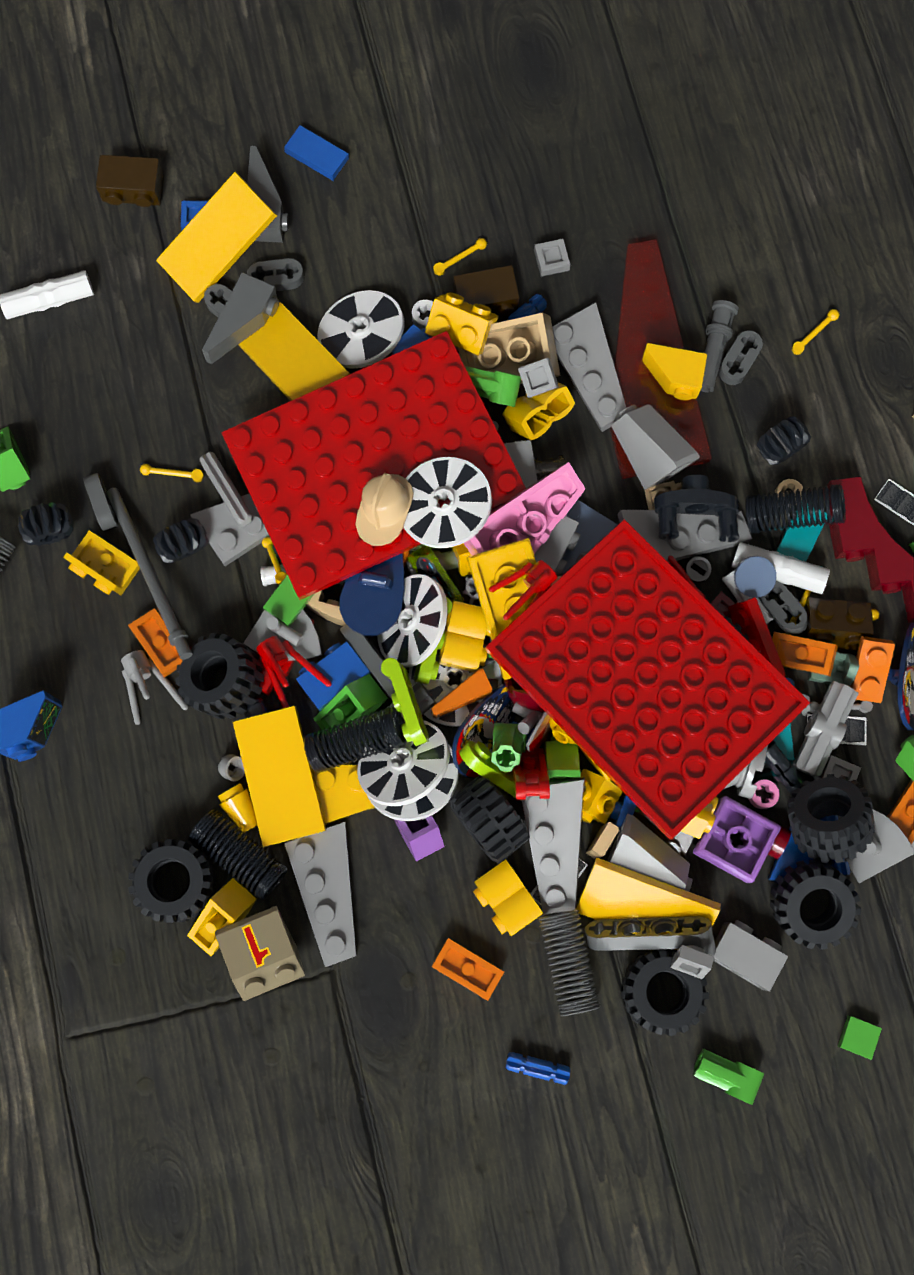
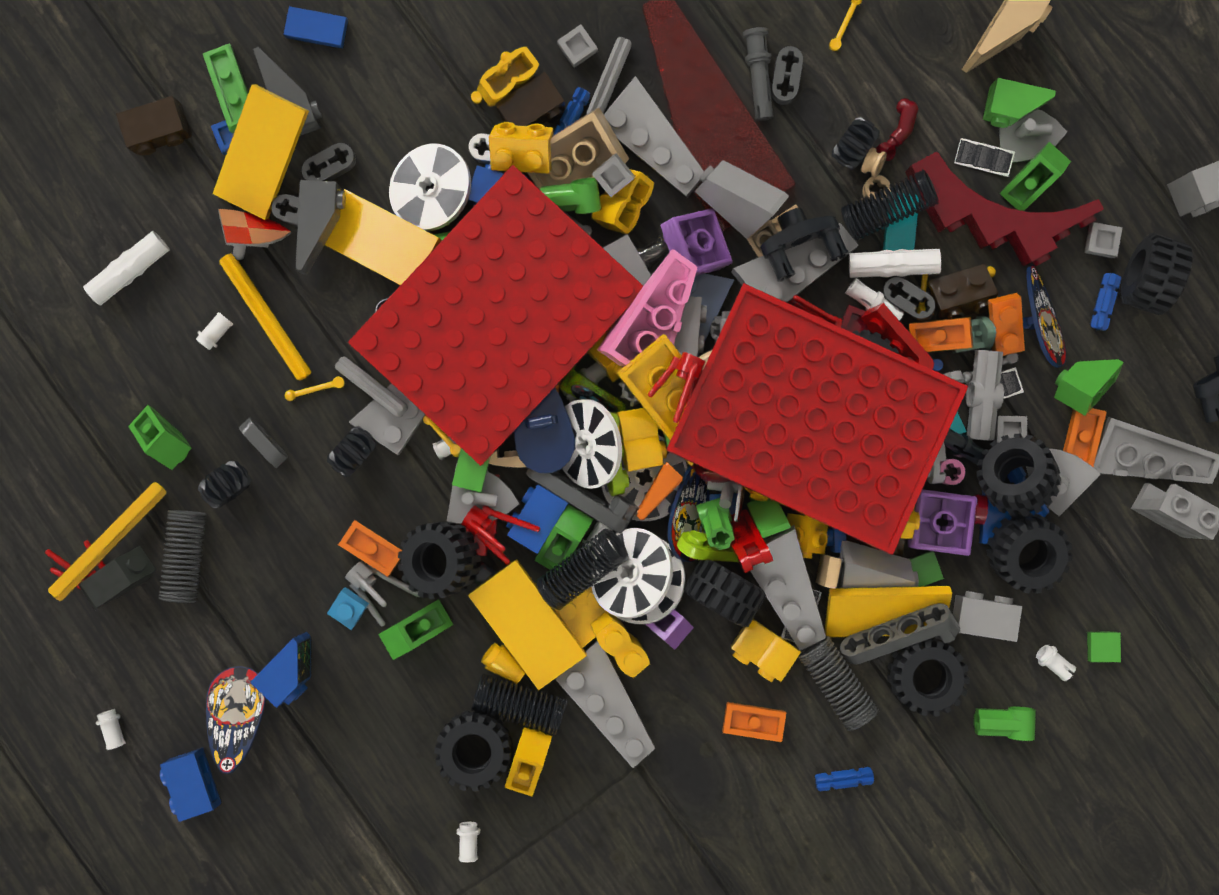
camera: 20 degrees left, 10 degrees up
yellow bracket [63,530,140,596] -> none
dark grey bar [106,488,193,660] -> none
dark tan slope [214,906,305,1001] -> none
light grey hinge [218,754,245,781] -> none
tan piece [356,473,414,546] -> none
lime plate [381,658,429,746] -> none
white piece [404,457,492,548] -> none
yellow slope [642,343,707,400] -> none
light grey plate [670,945,714,979] -> none
light grey hinge [686,557,711,582] -> none
sand blue piece [734,556,776,598] -> none
none -> white pin [196,312,233,350]
none -> bright green tile [203,43,249,134]
none -> shield [218,209,291,260]
none -> yellow axle [219,253,311,380]
none -> dark azure plate [327,587,369,630]
none -> bright green slope [378,599,453,660]
none -> white pin [457,821,480,863]
none -> yellow brick [477,47,539,106]
none -> light grey axle [587,37,631,114]
none -> yellow brick [591,611,650,678]
none -> medium lavender brick [660,209,733,276]
none -> tan bush [861,147,887,178]
none -> dark red arm [876,98,918,161]
none -> bright green tile [909,551,944,587]
none -> white pin [1036,645,1076,681]

